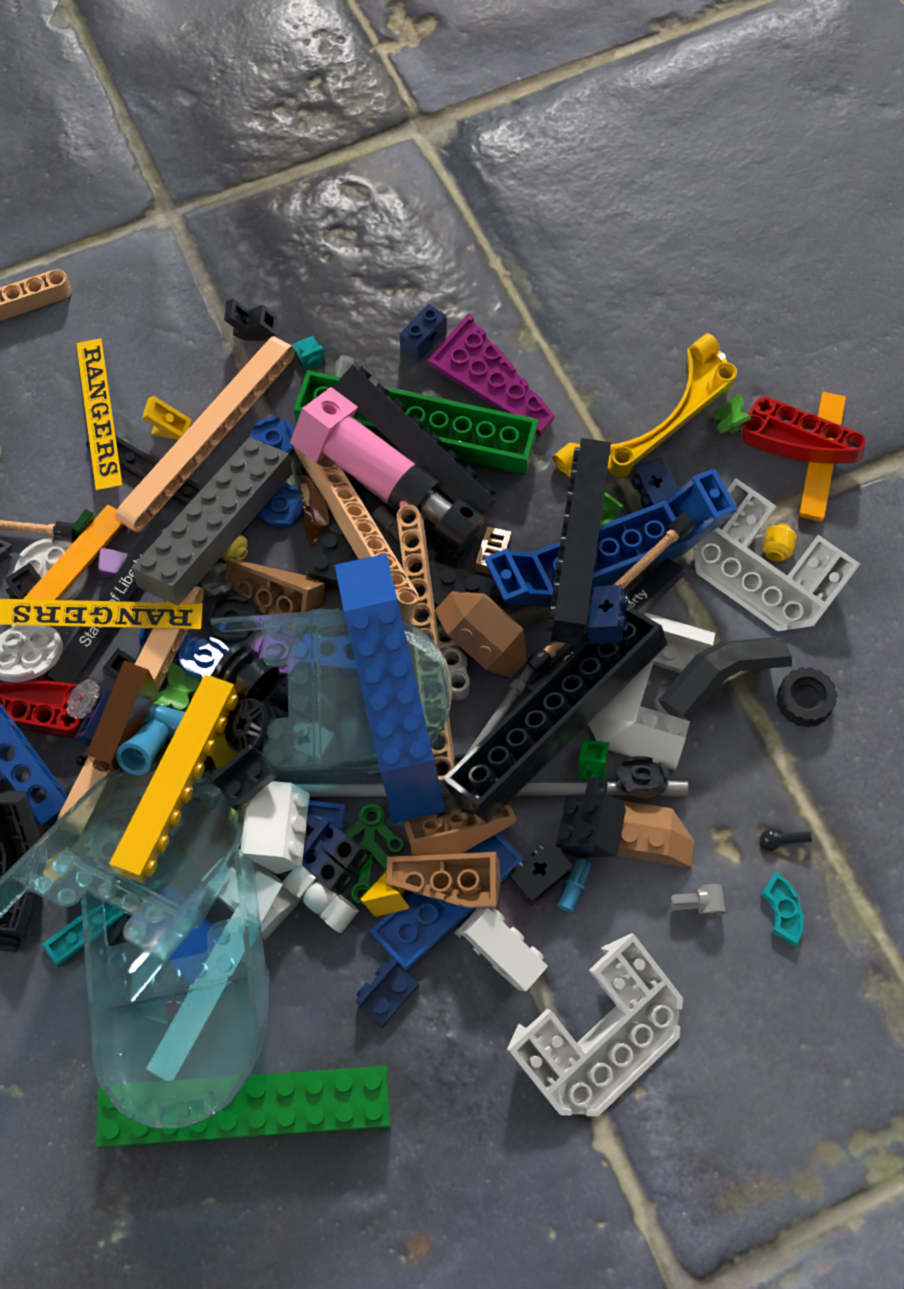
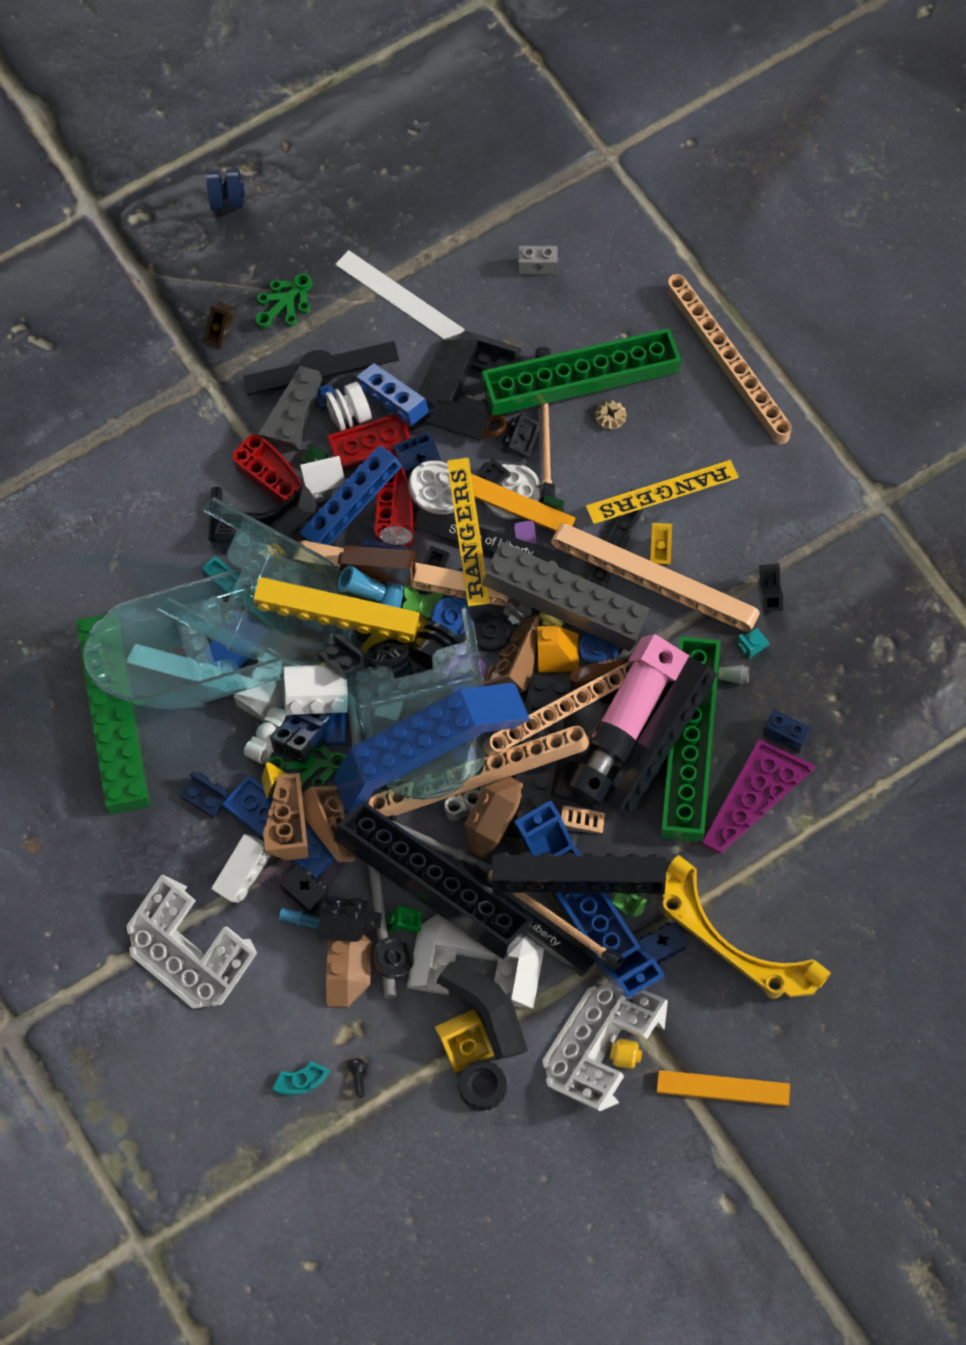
camera: 85 degrees right, 0 degrees up
blue tile [249,417,295,456] -> none
dark blue brick [585,585,629,644] -> none
light grey axle [671,884,726,917] -> none
bright green animal [713,394,751,434] -> none
red beam [742,397,866,464] -> none
none -> yellow slope [435,1009,494,1073]
none -> light orange slope [537,626,579,674]

